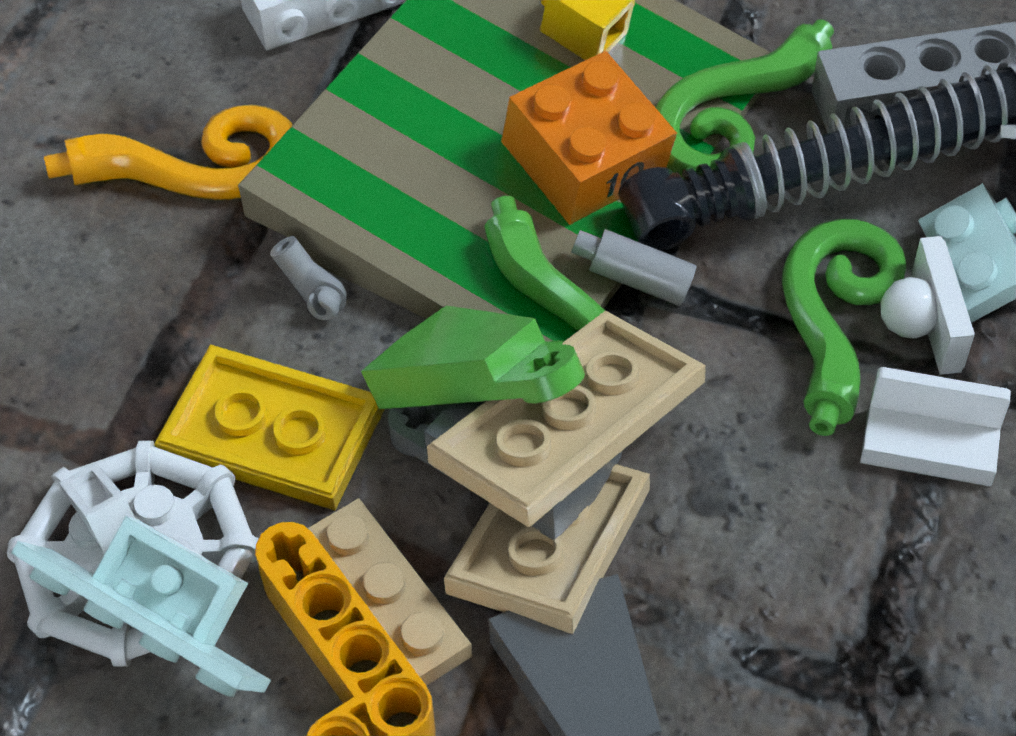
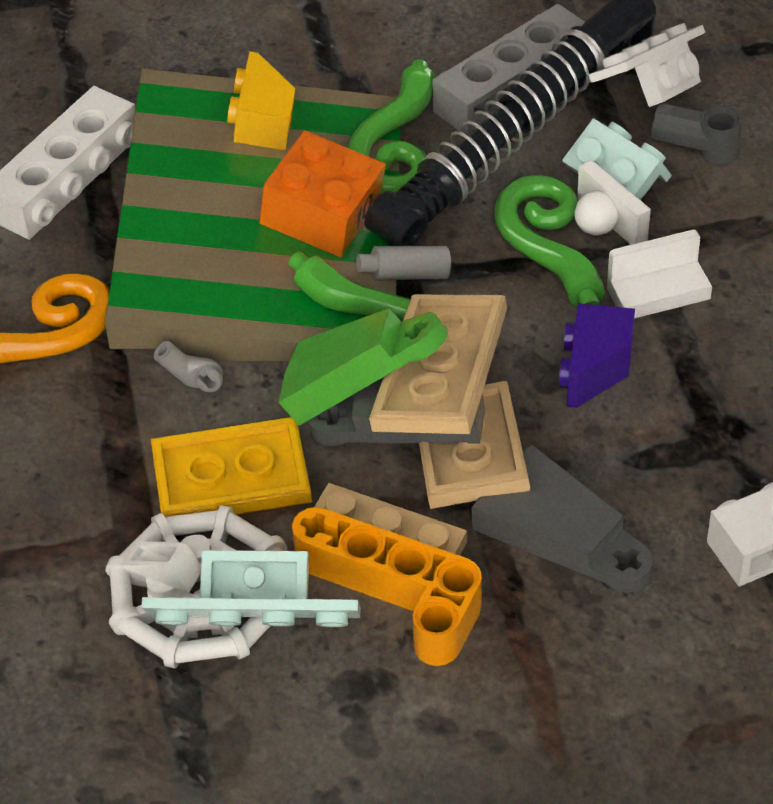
camera: 30 degrees left, 5 degrees down
none -> dark purple slope [559,303,635,408]

